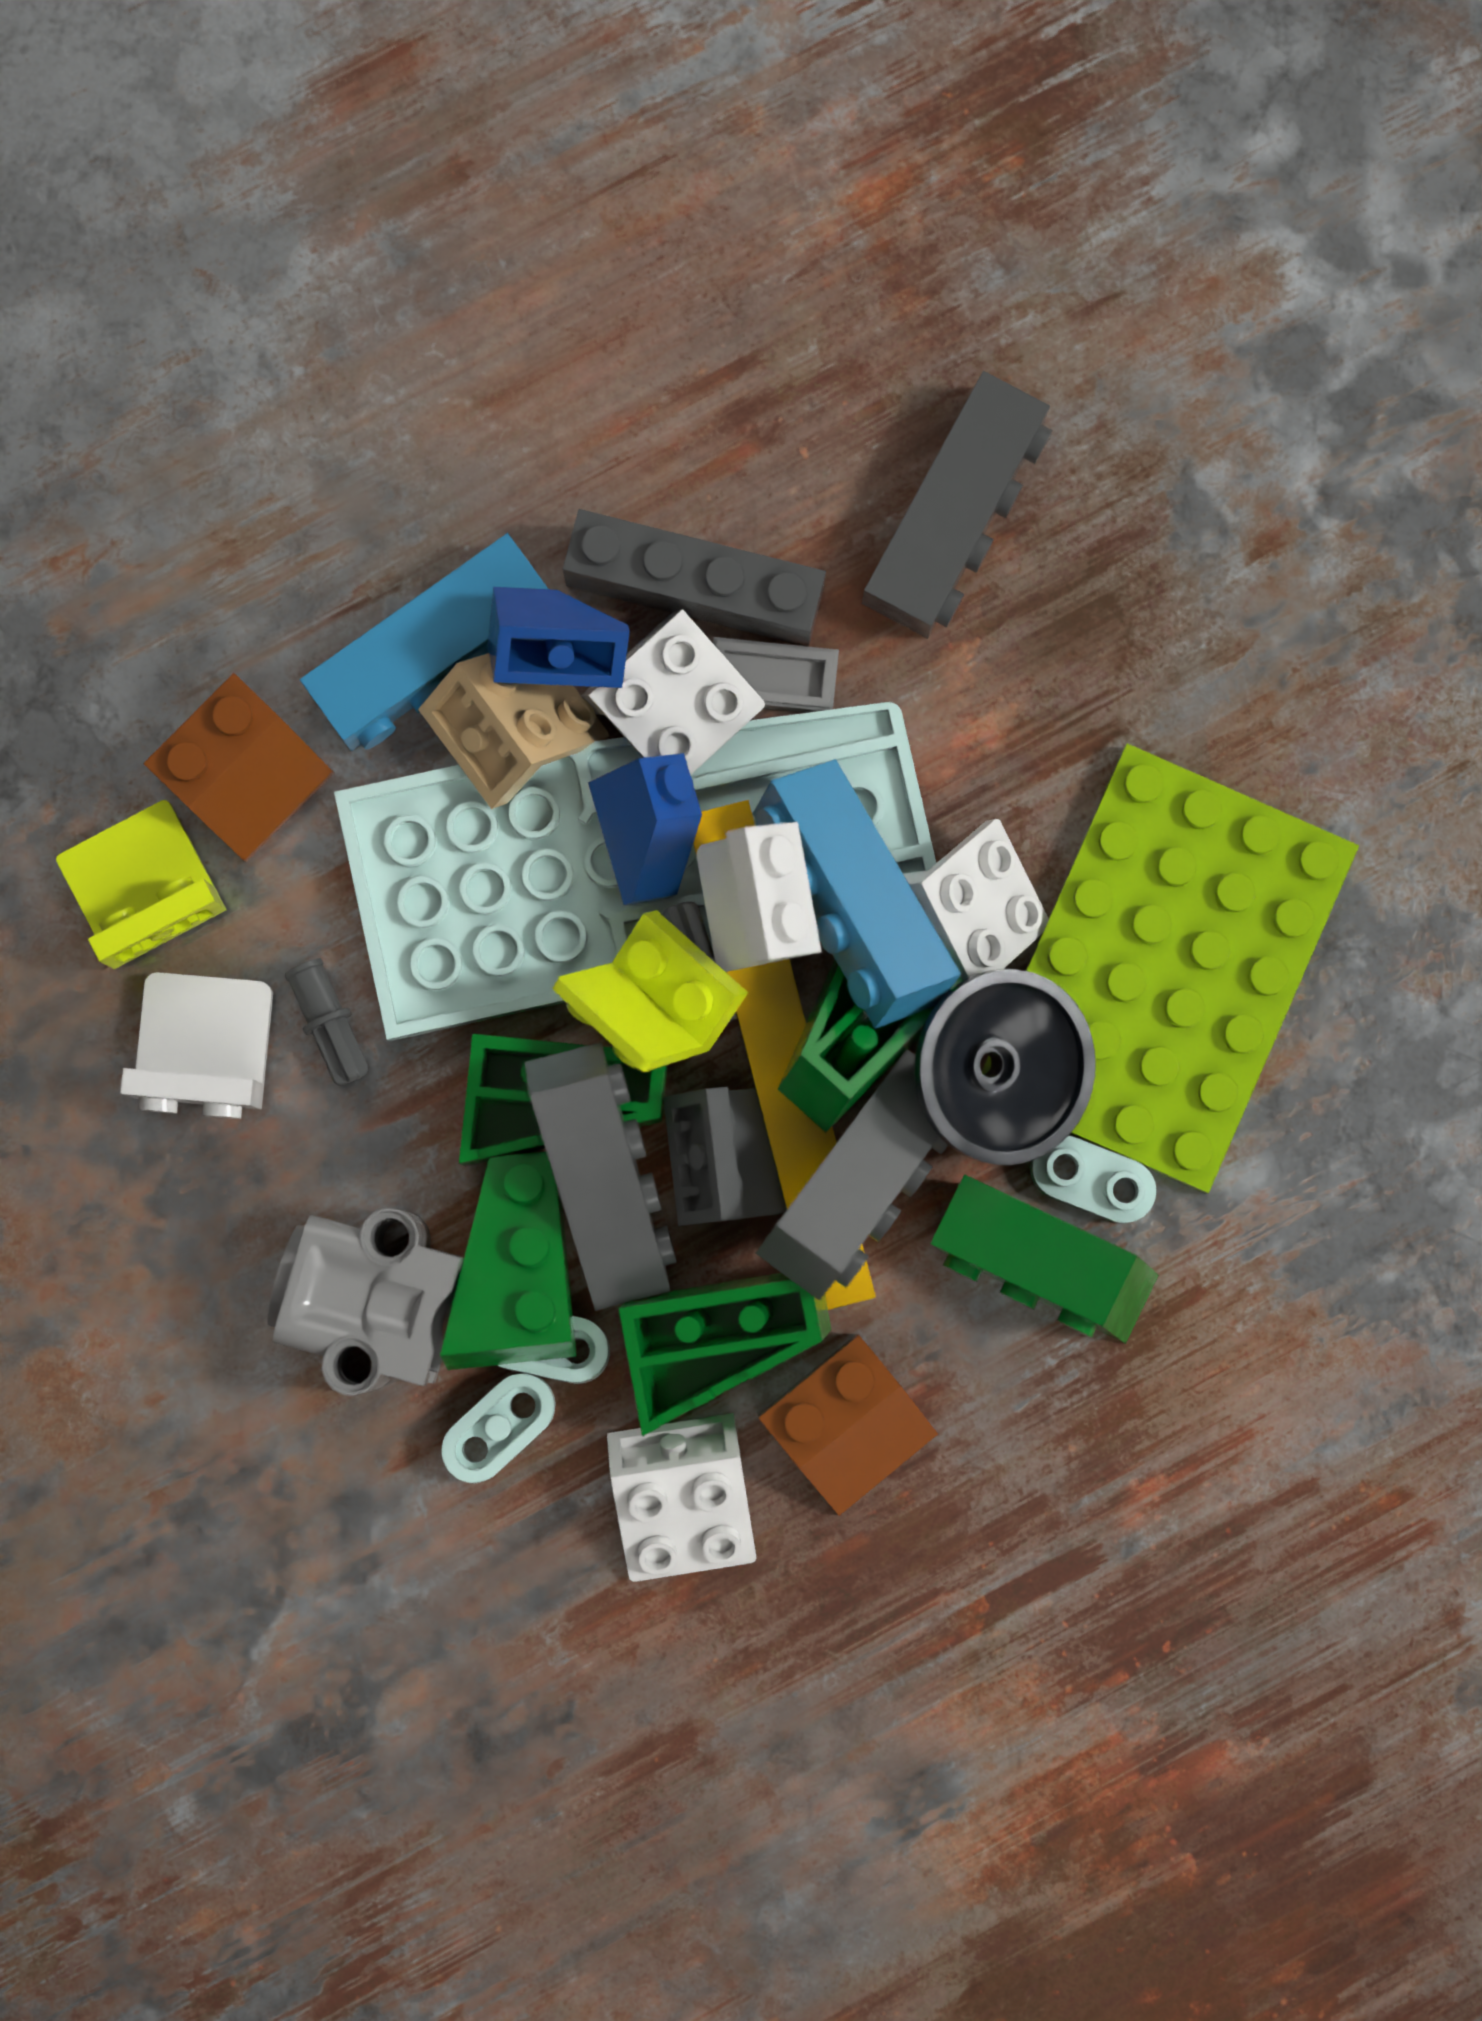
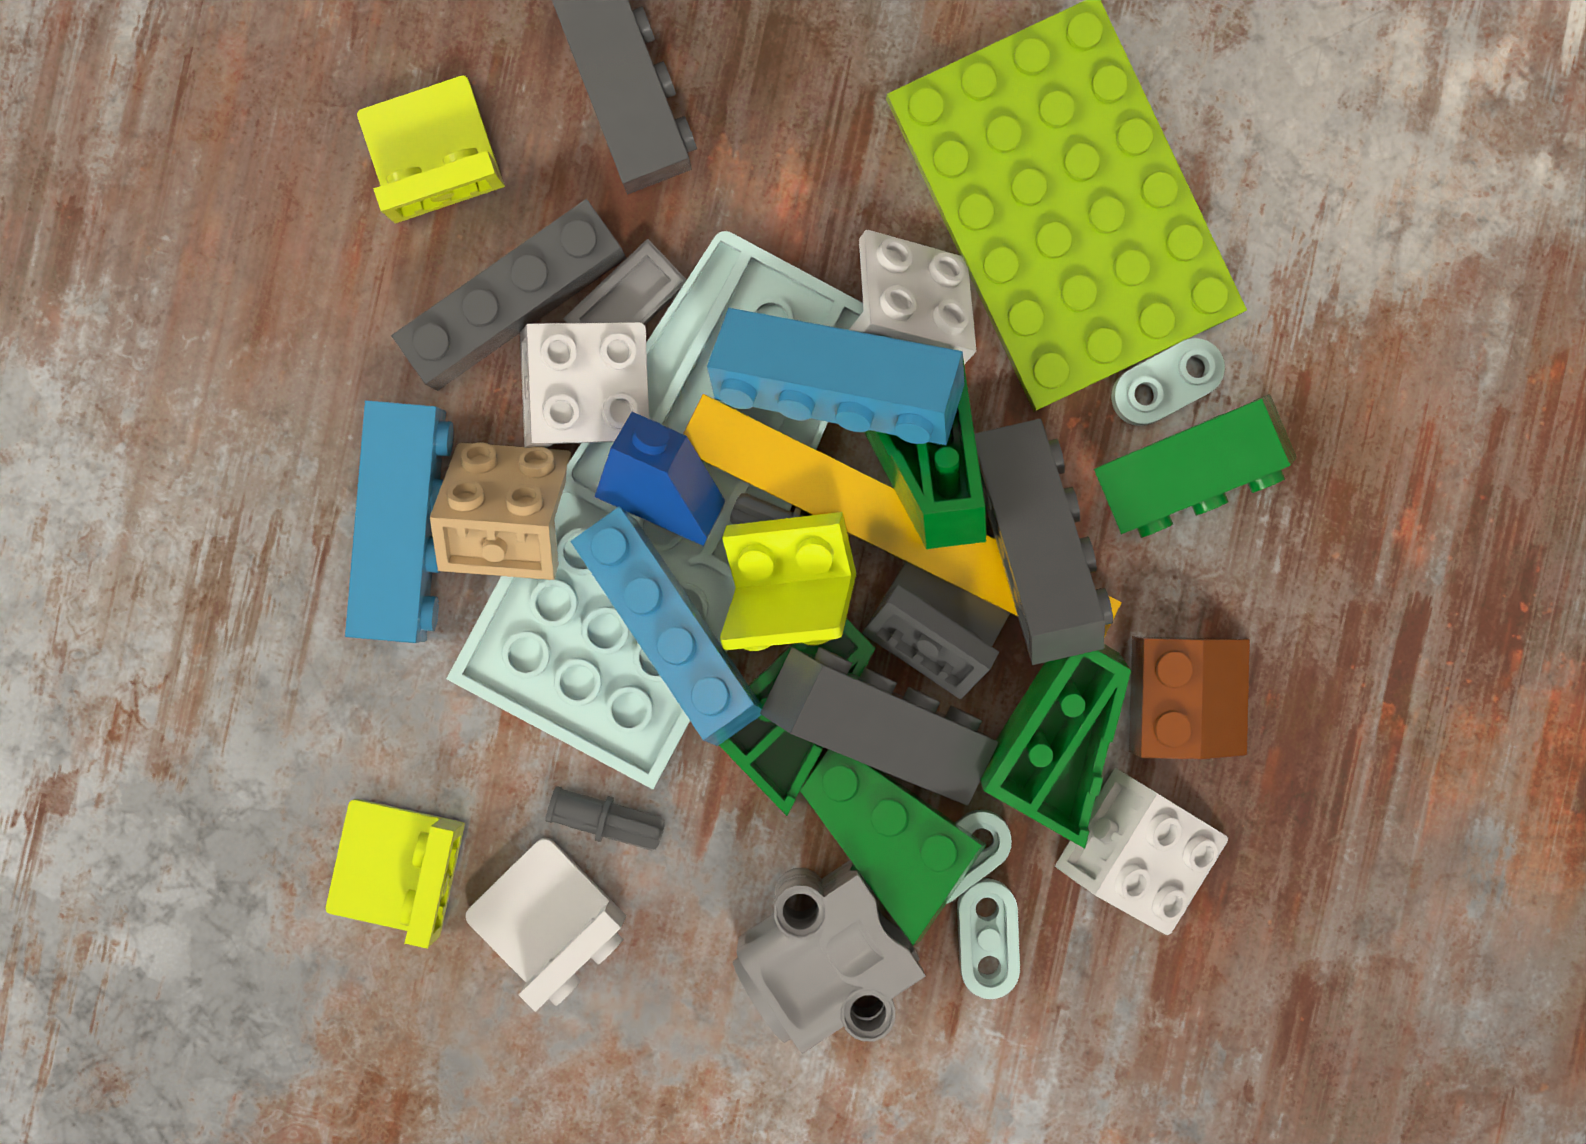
camera: 55 degrees left, 5 degrees up
dark orange slope [143,673,334,862] -> none
blue slope [488,587,630,688] -> none
white bracket [696,822,821,972] -> none
black dish [915,969,1096,1165] -> none
none -> neon yellow bracket [357,75,505,224]
none -> dark azure brick [570,506,763,746]

